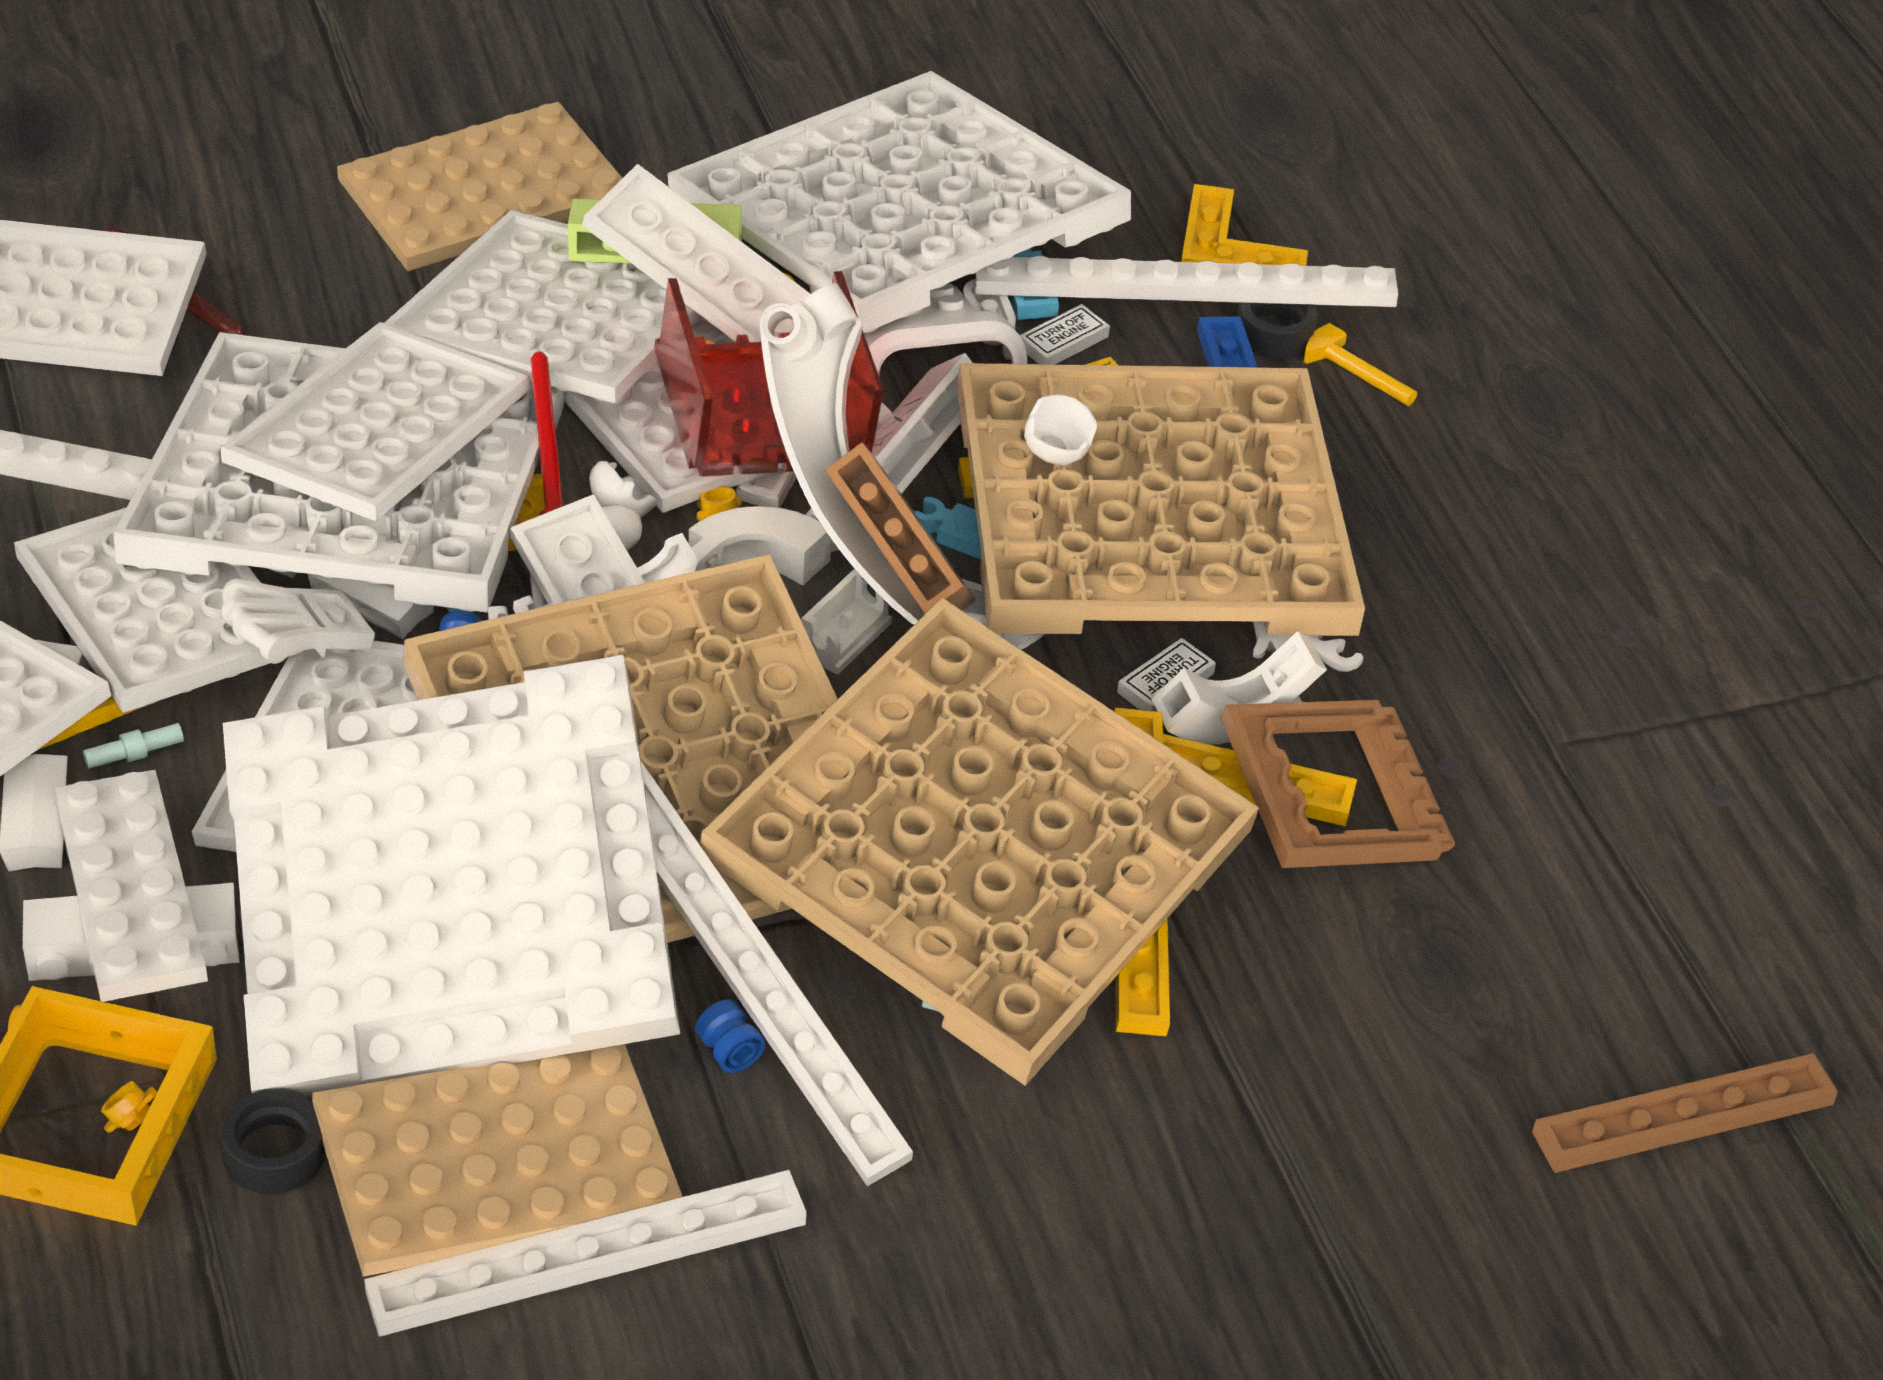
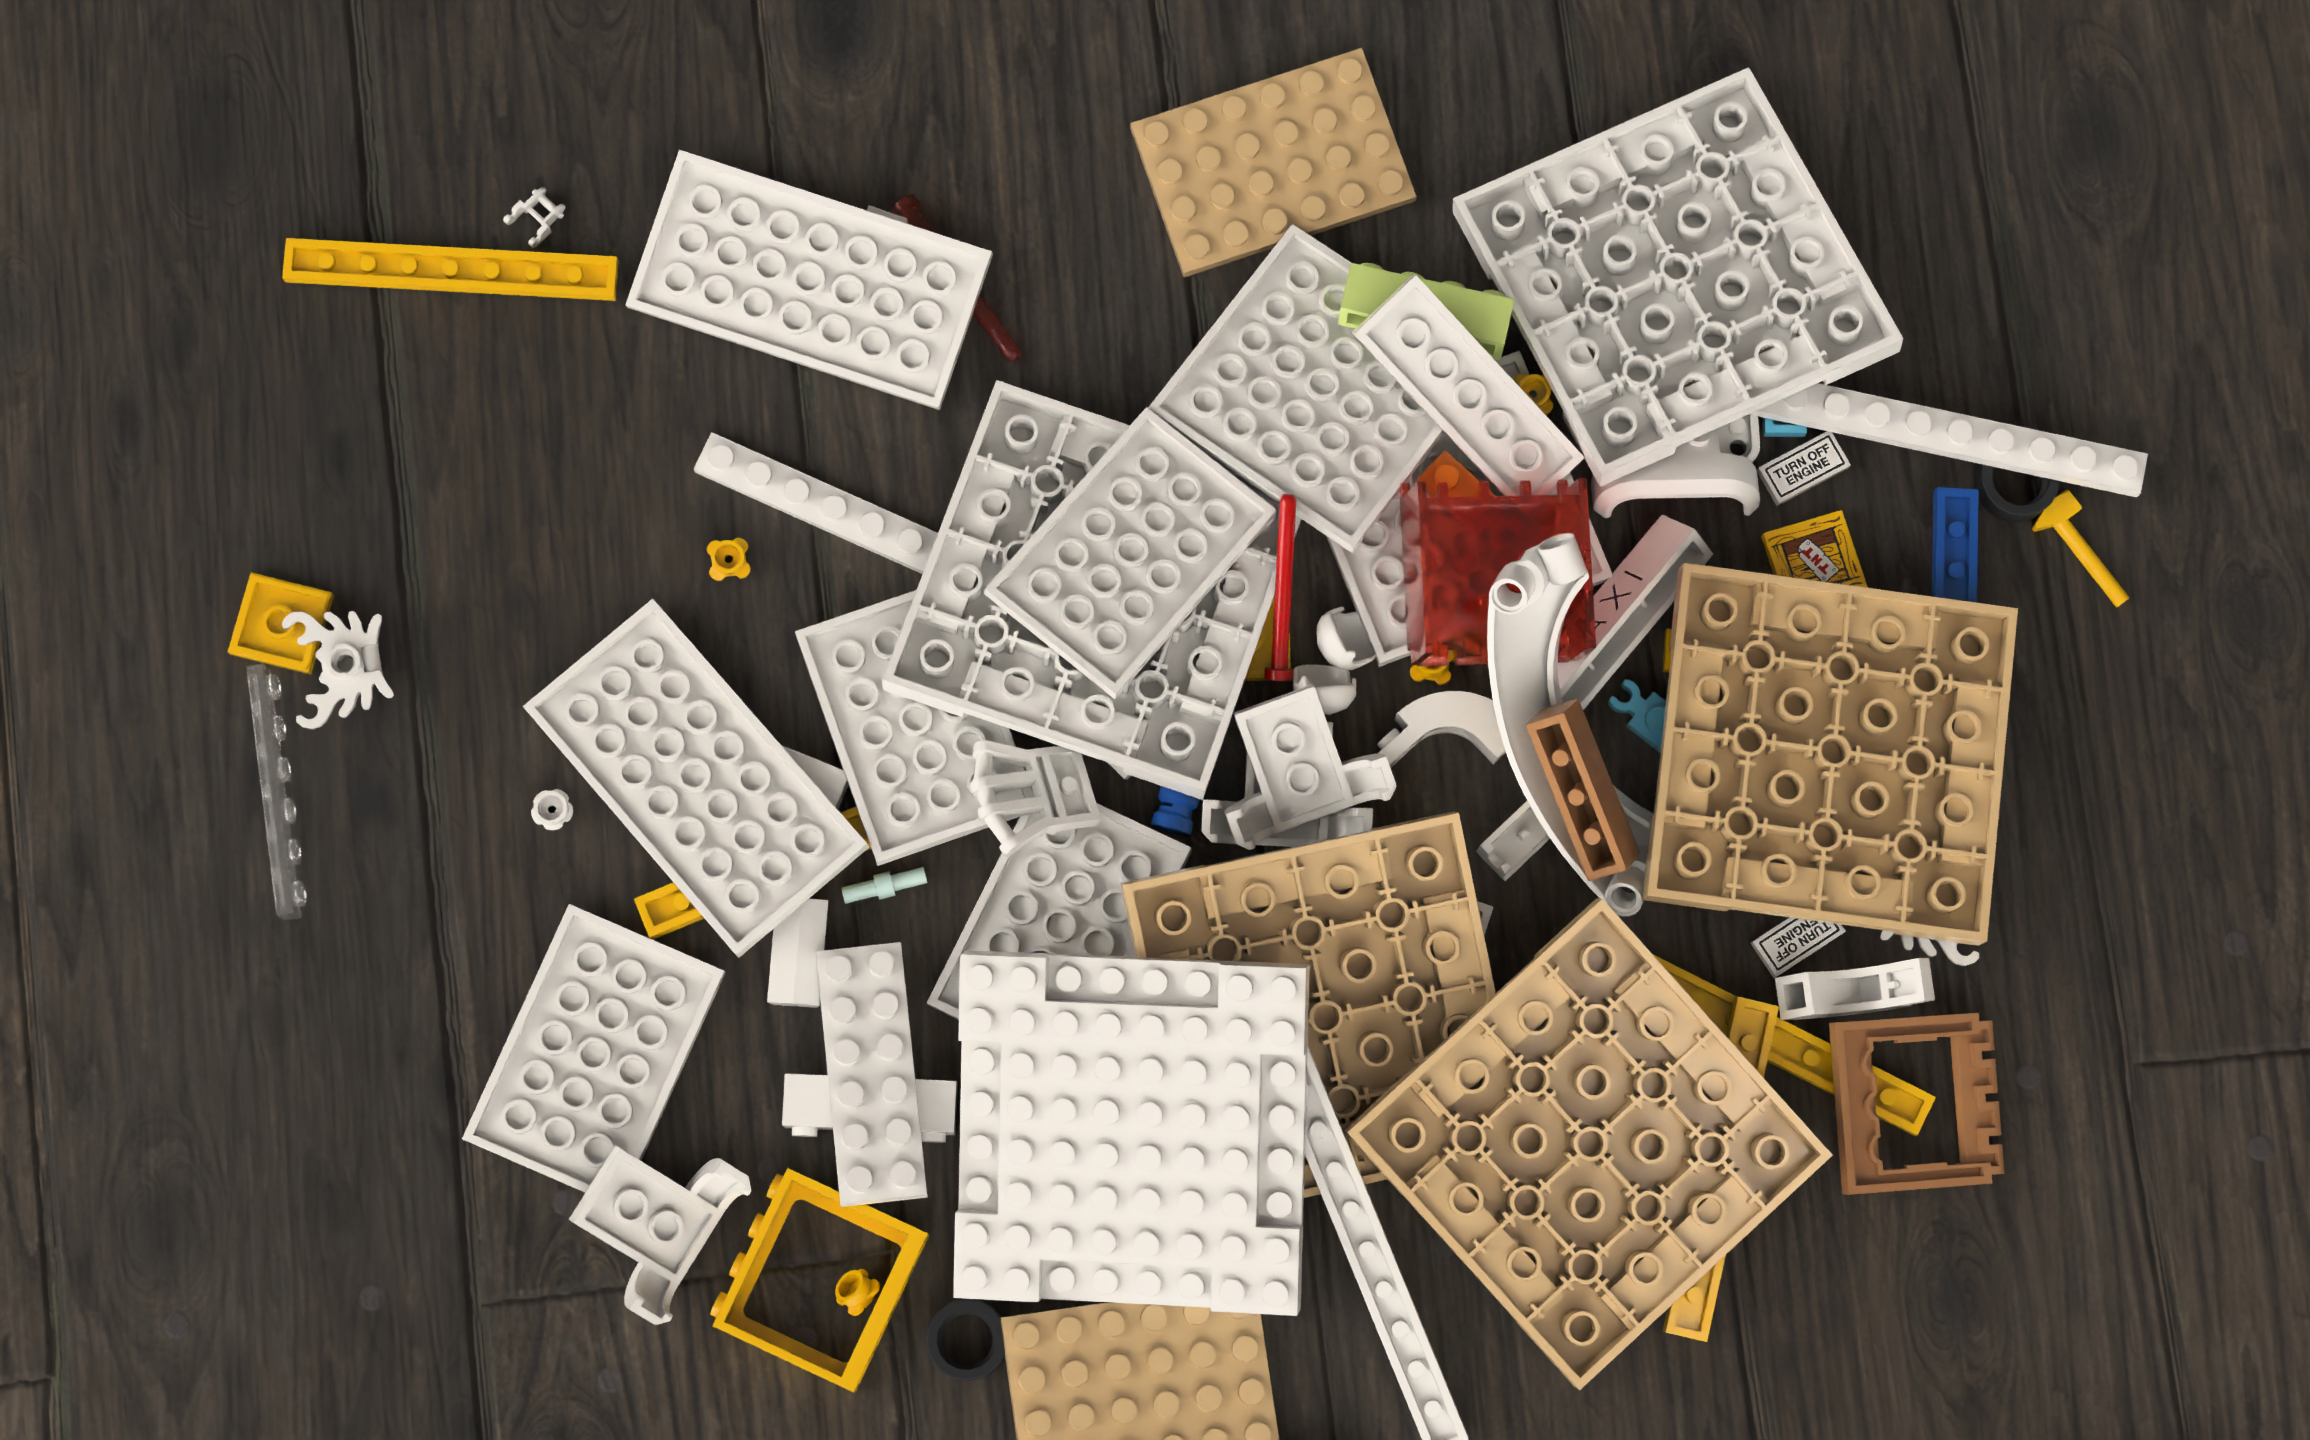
camera: 10 degrees right, 35 degrees up
blue wheel [695,999,766,1073] -> none
white hair [1024,394,1097,466] -> none
yellow plate [1181,184,1308,266] -> none

